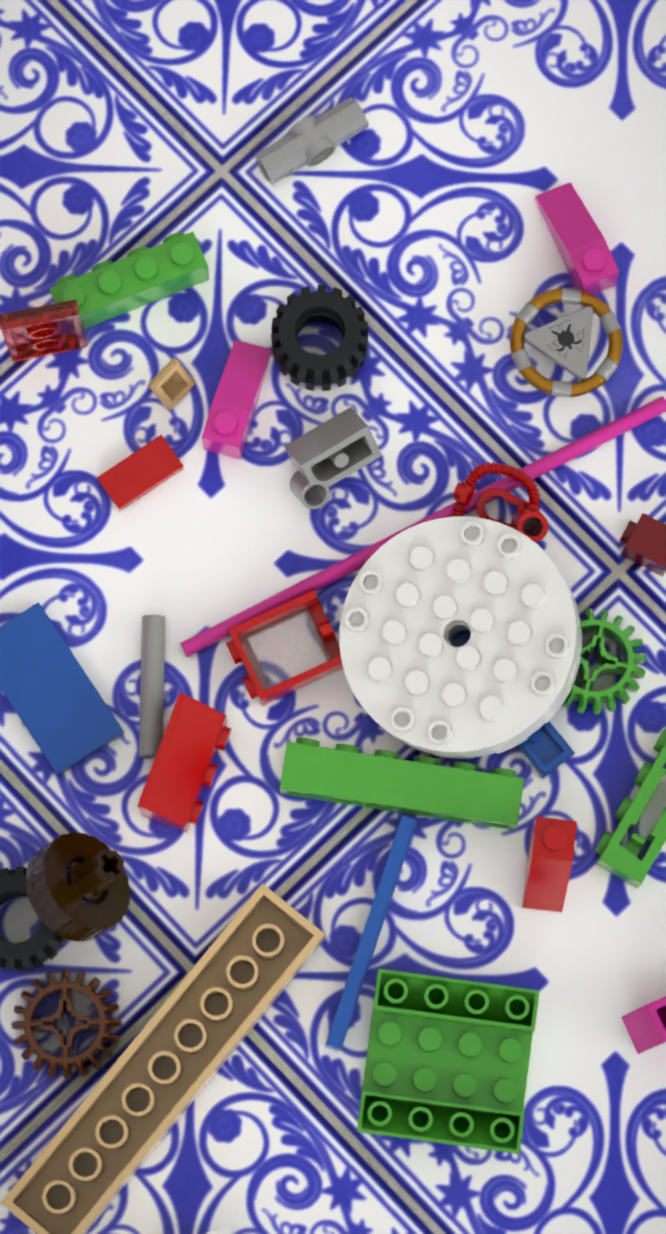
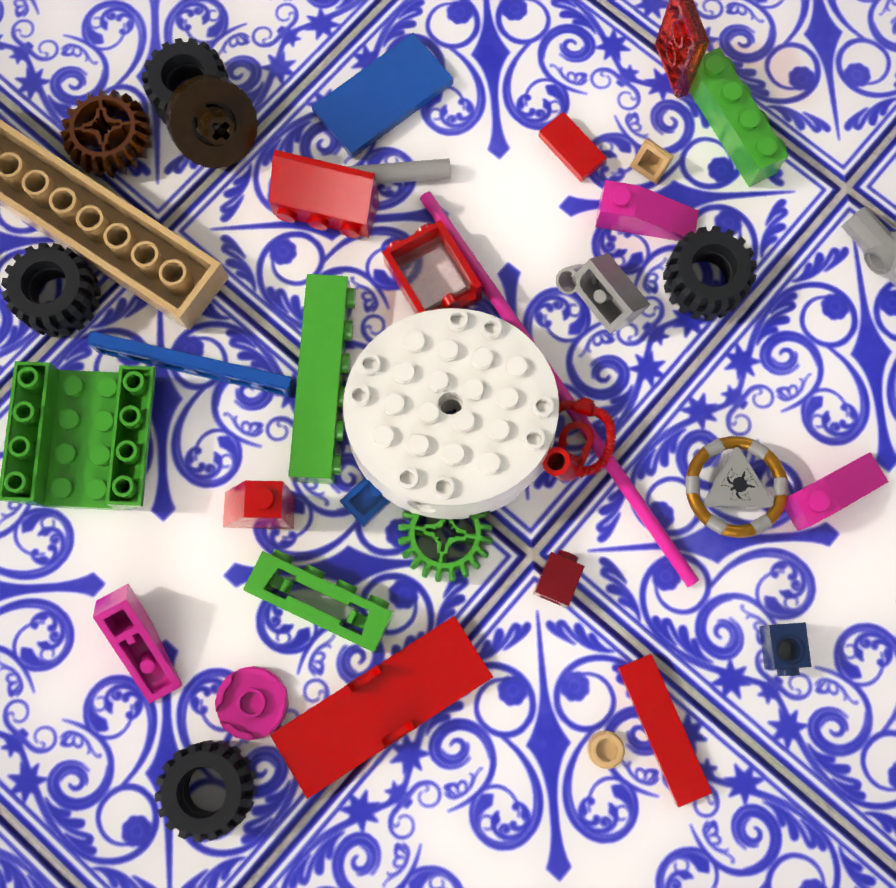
camera: 85 degrees right, 0 degrees up
none -> black tyre [1,243,101,337]

